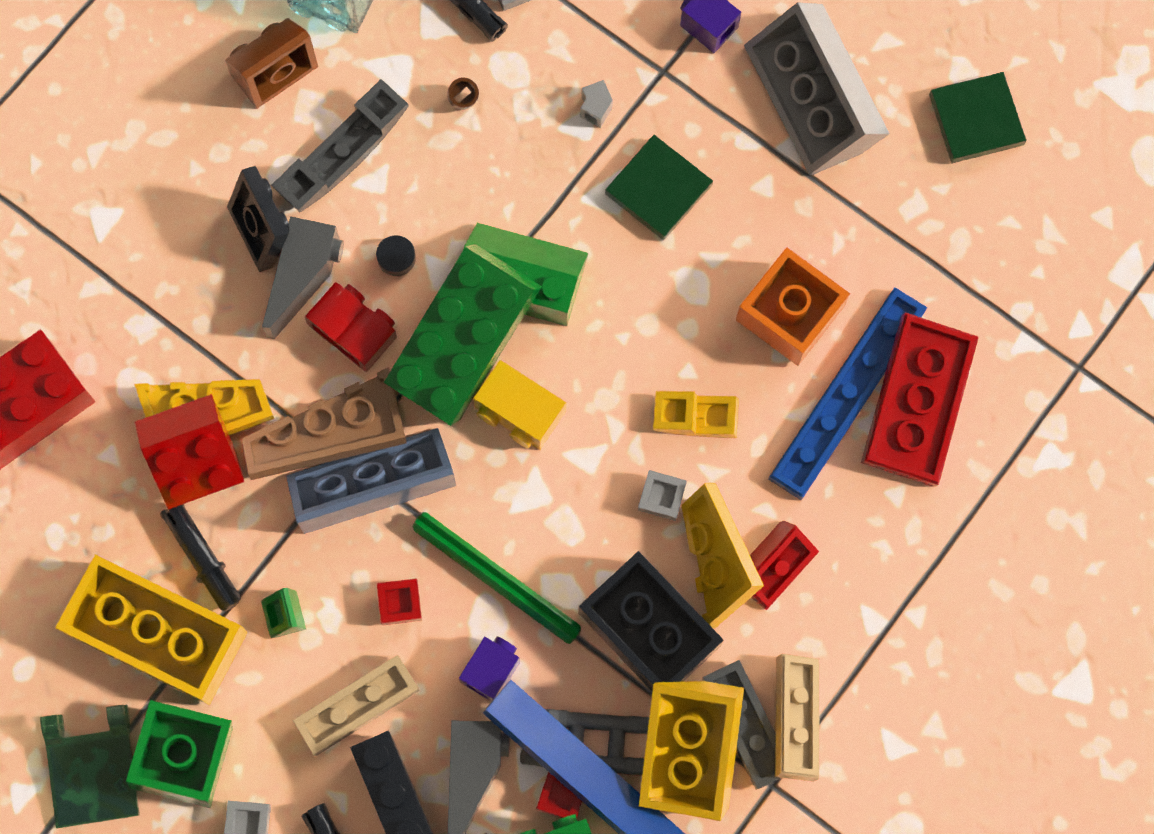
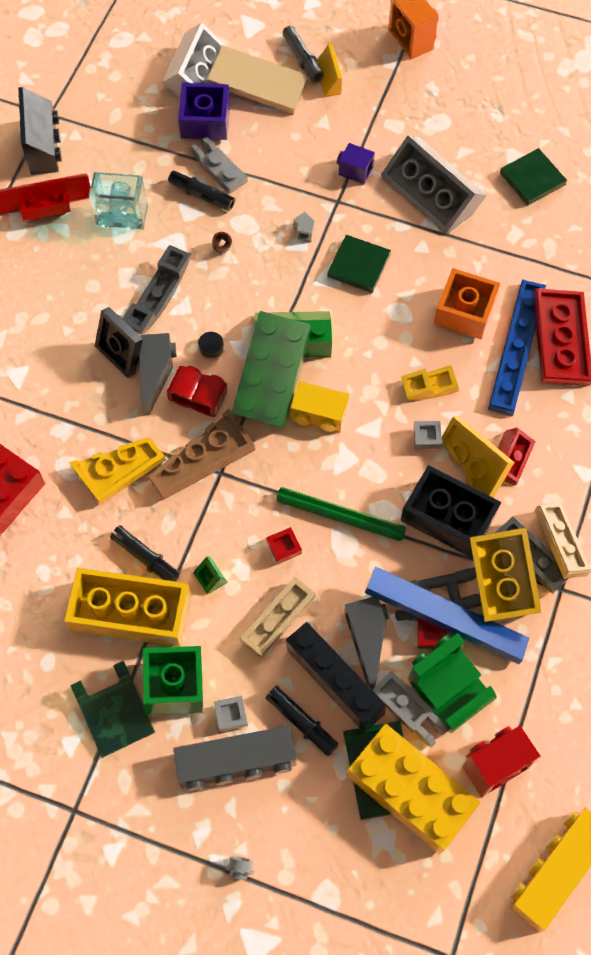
camera: 15 degrees left, 10 degrees down
red brick [135,394,245,510] -> none
dark orange slope [225,18,319,109] -> none
sand blue slope [286,428,456,534] -> none
dark purple brick [459,636,520,702] -> none

